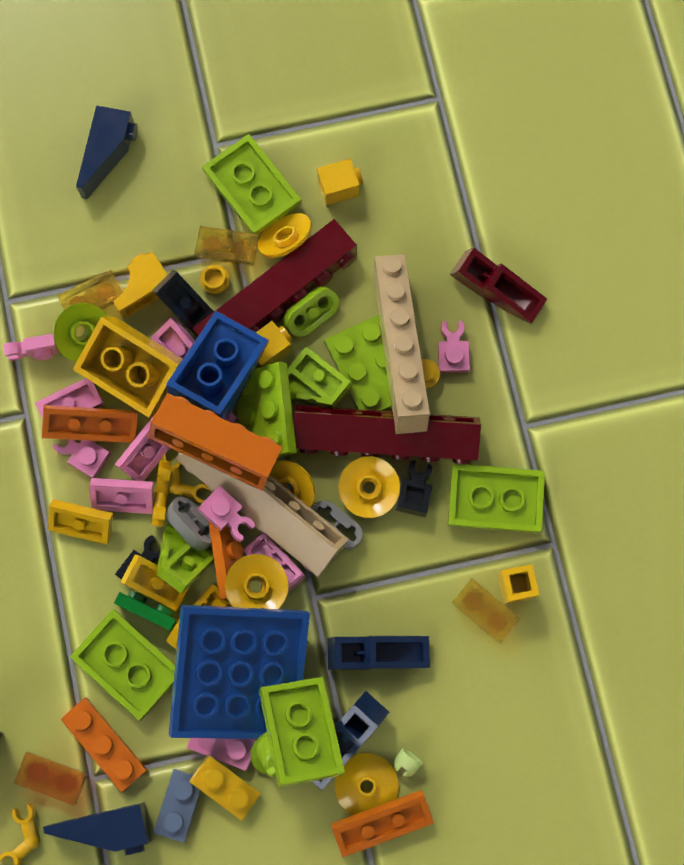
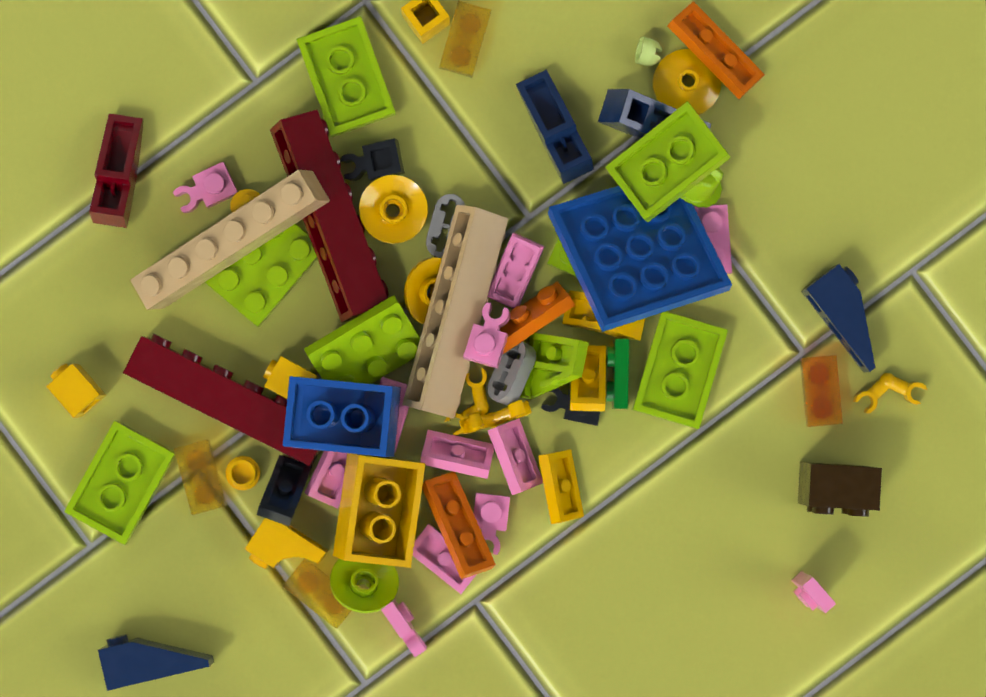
camera: 115 degrees left, 10 degrees up
orange plate [61,697,148,793] -> none
orange brick [148,393,283,491] -> none
sand blue plate [153,769,201,843] -> none
yellow plate [189,754,261,821] -> none
yellow dish [225,554,288,609] -> none
yellow dish [258,213,312,258] -> none
lime plate [283,286,339,337] -> none
lime wing [287,347,353,408] -> none

